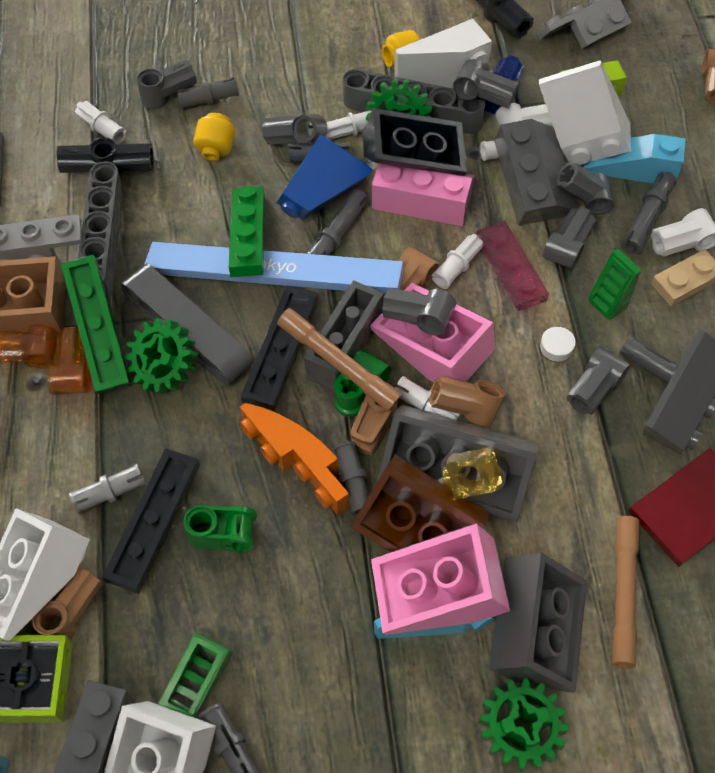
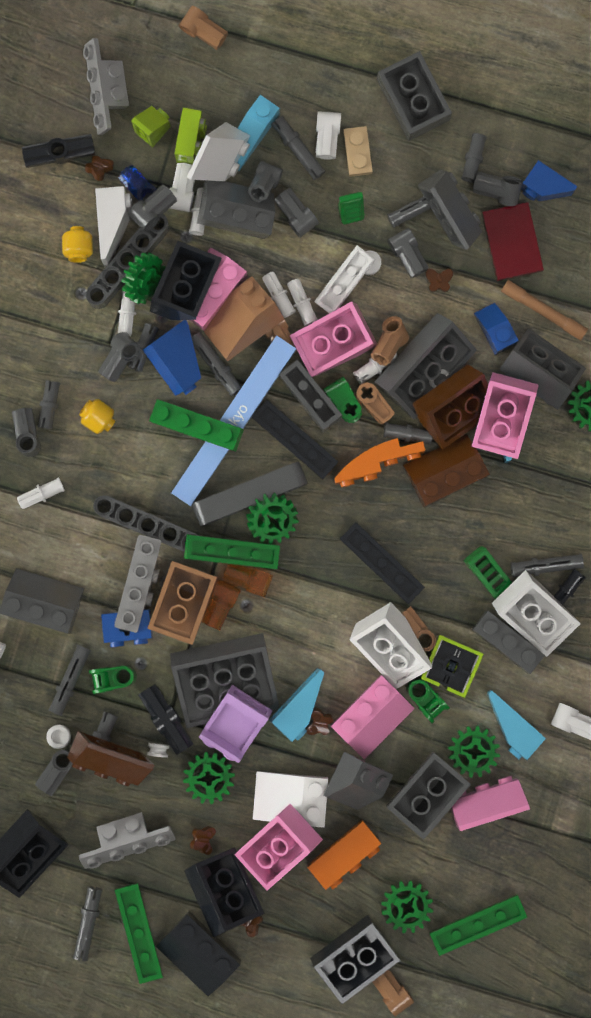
camera: 65 degrees left, 25 degrees up
black piece [56,137,154,174] -> none
light grey pin [69,464,147,514] -> none
green piece [183,505,257,553] -> none
medium nougat piece [277,308,401,412] -> none
dark grey piece [382,289,457,335] -> none
clear yellow brick [442,446,502,499] -> none
clear pink plate [476,221,549,311] -> none
none -> reddish brown piece [85,156,114,181]
none -> lime slope [131,106,171,148]
none -> medium nougat slope [204,276,285,361]
none -> white axle [287,279,318,326]
none -> white tile [314,245,376,314]
none -> reddish brown slope [403,434,490,508]
none -> reddish brown piece [426,269,453,292]
none -> blue slope [474,303,519,355]

